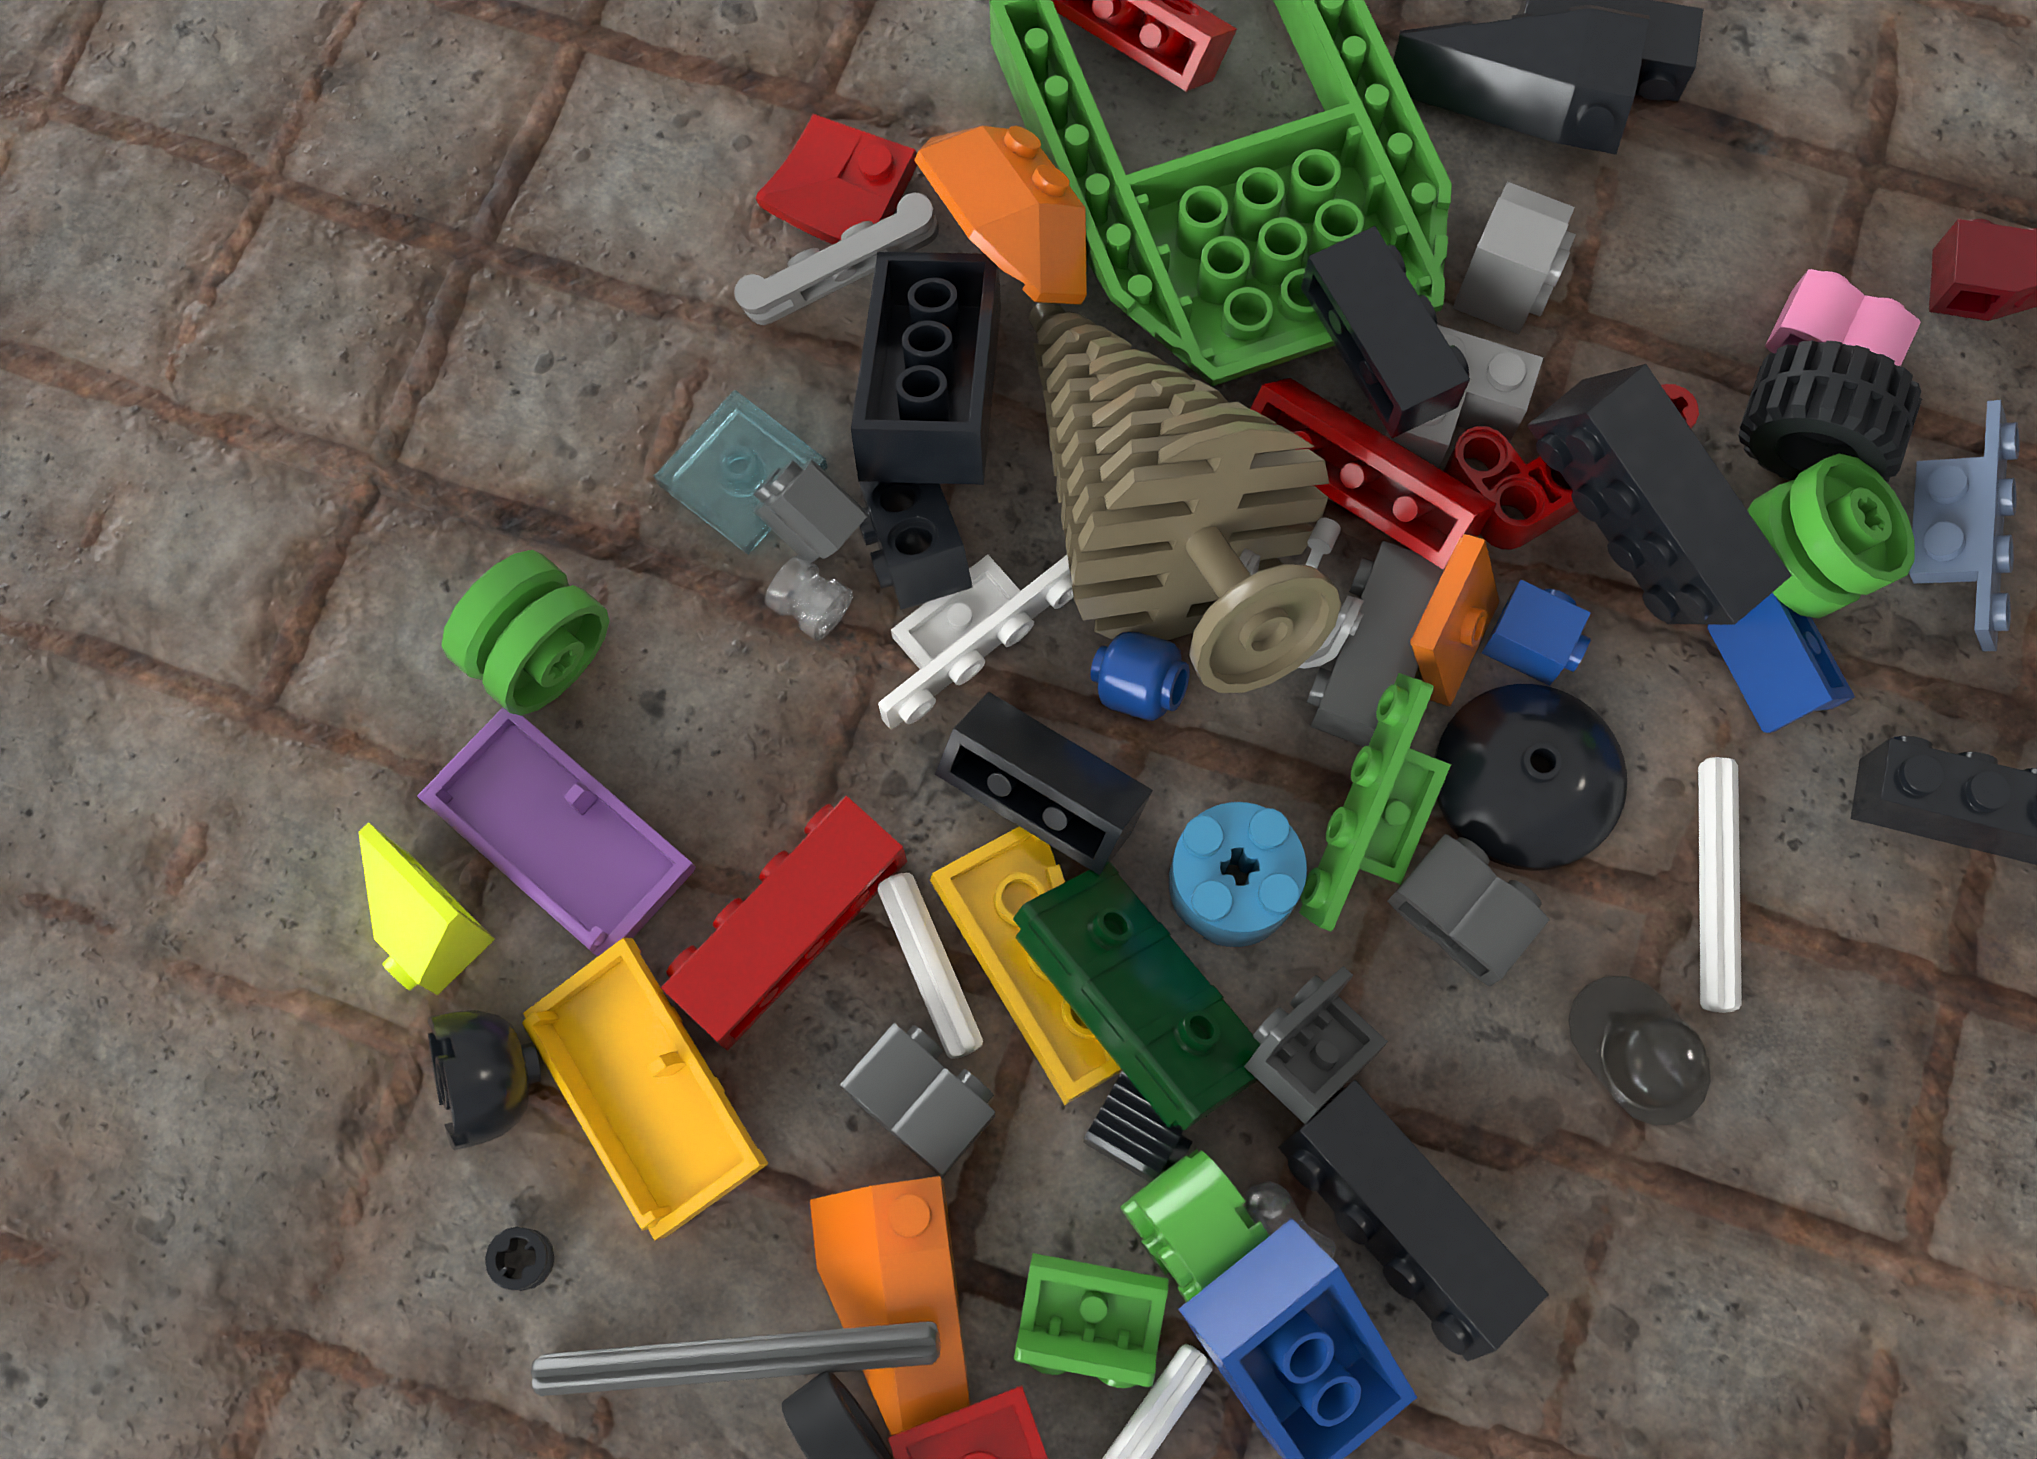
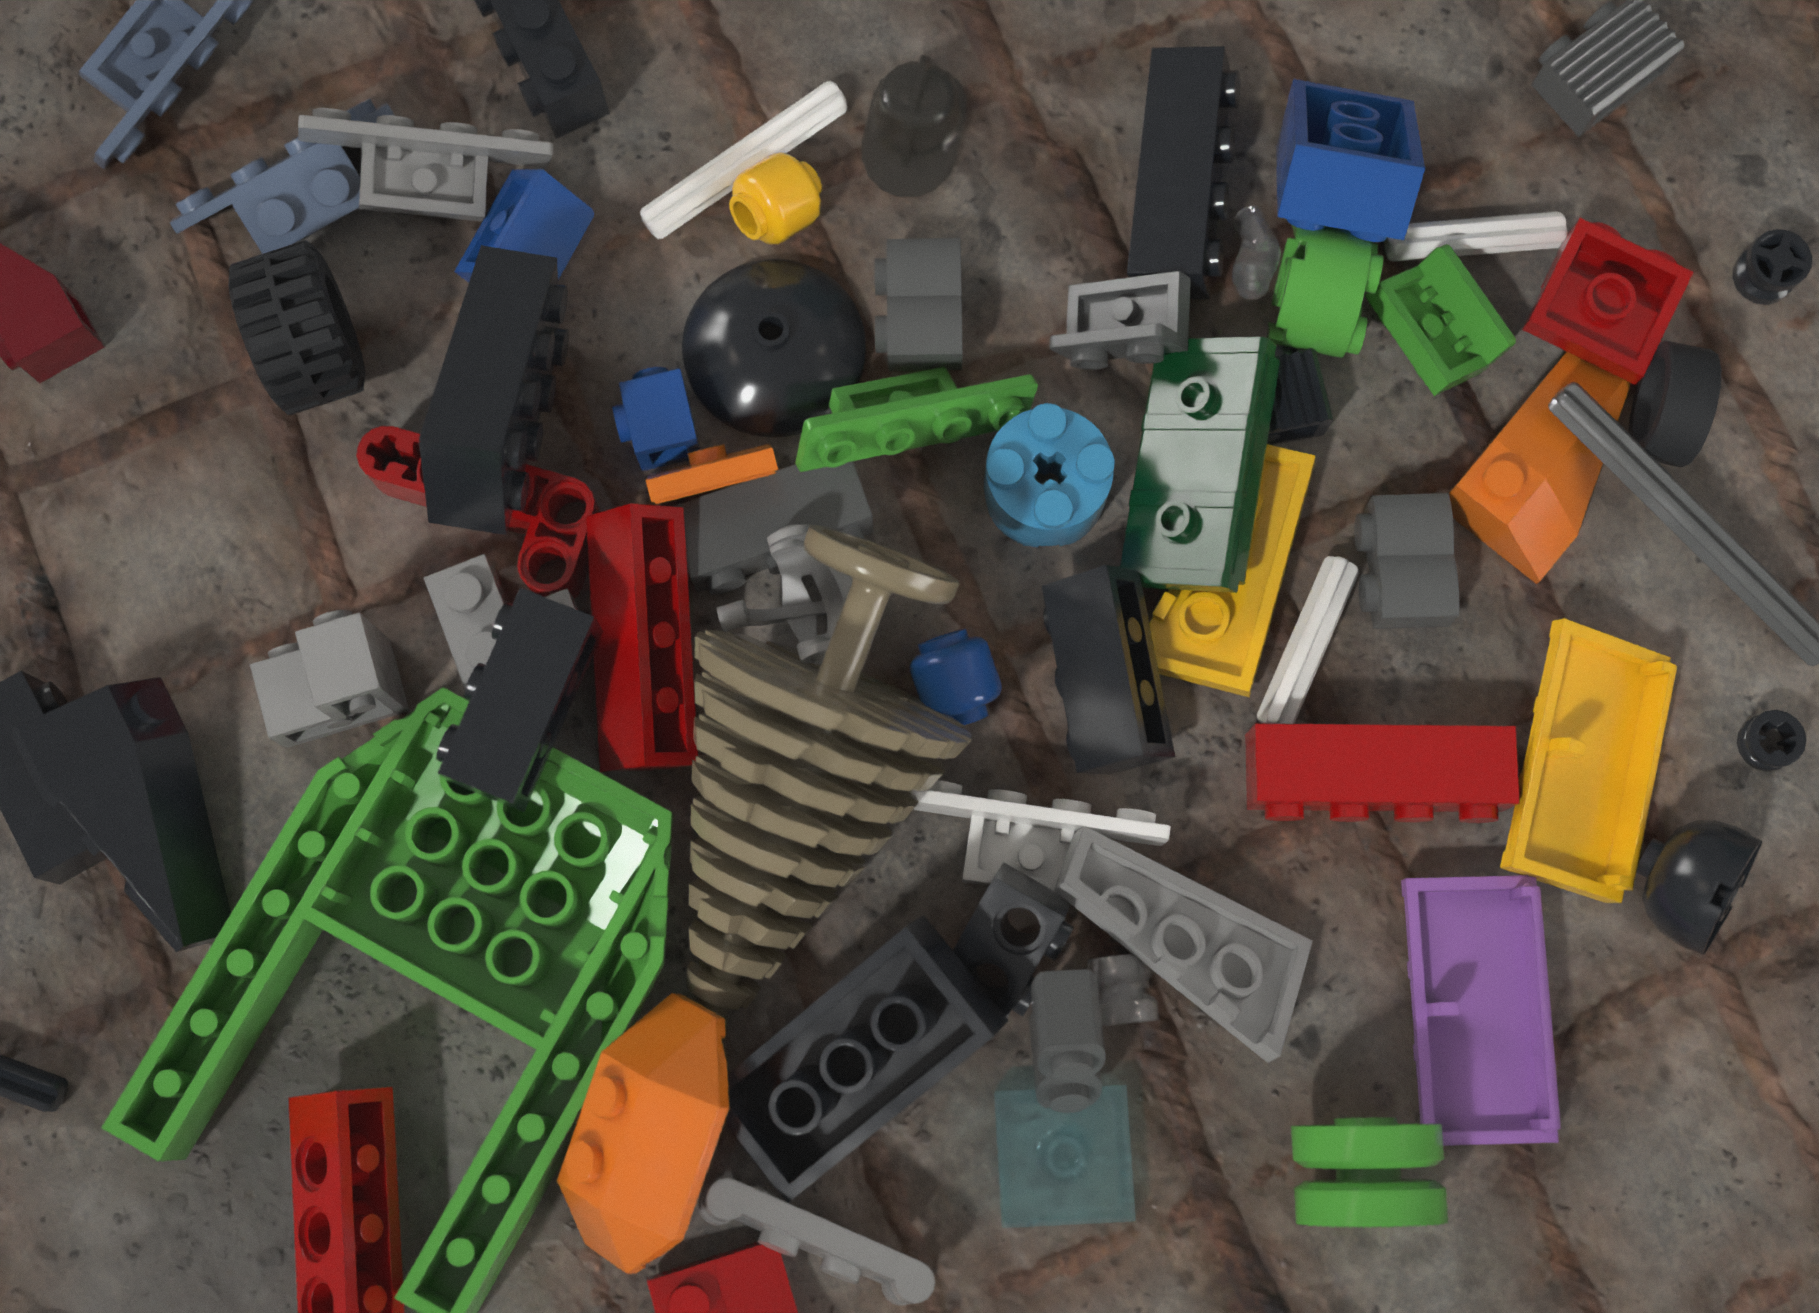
camera: 135 degrees left, 5 degrees up
neon yellow slope [358,822,495,995] -> none
bright green wheel [1747,453,1915,619] -> none
bright pink brick [1765,269,1921,367] -> none
none -> light grey bracket [298,108,553,221]
none -> yellow head [729,152,822,245]
none -> light grey wing [1054,826,1313,1063]

